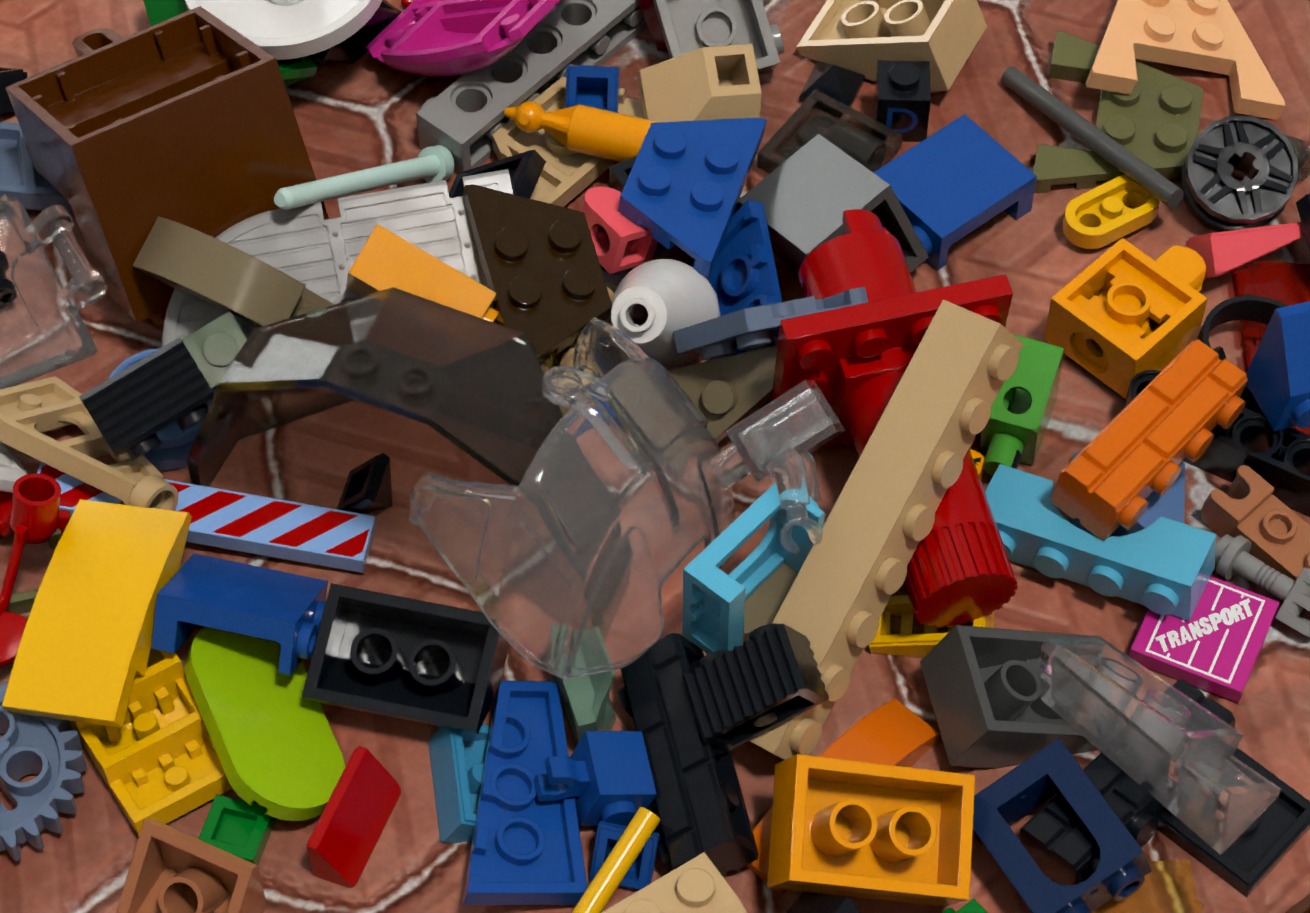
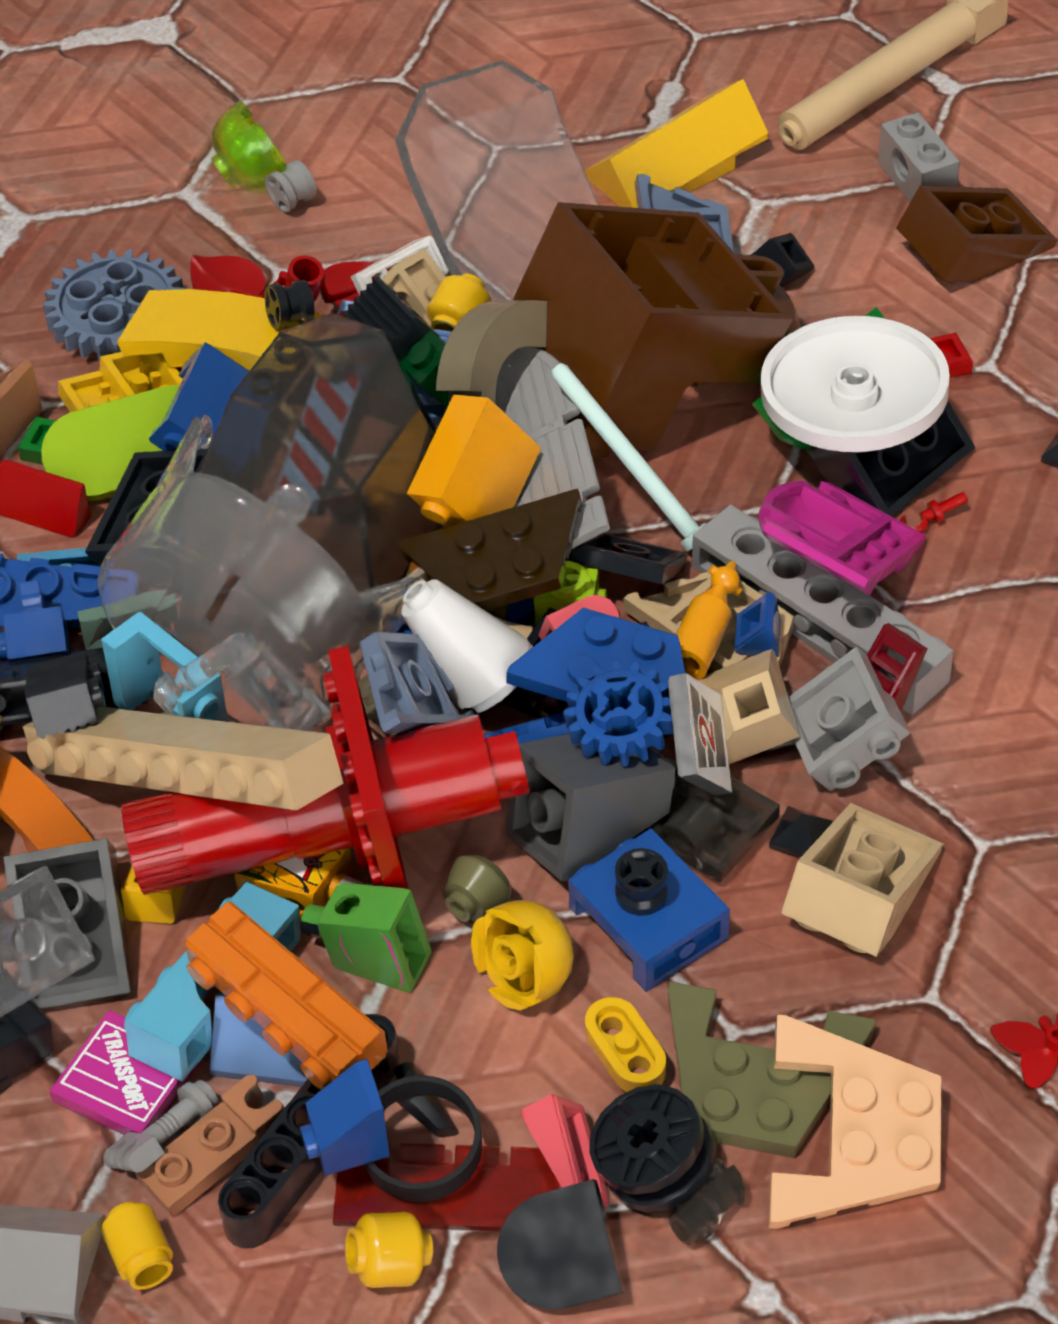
camera: 95 degrees right, 5 degrees down
black brick [874,60,931,142] -> none
dark grey axle [1001,66,1184,208] -> none
light orange brick [1044,238,1208,399] -> none
none -> black wheel [264,279,315,329]
none -> yellow head [427,273,492,332]
none -> yellow cylinder [471,900,574,1011]
none -> blue gear [564,660,674,767]
none -> black wheel [615,848,668,916]
none -> flat silver tile [668,673,732,796]

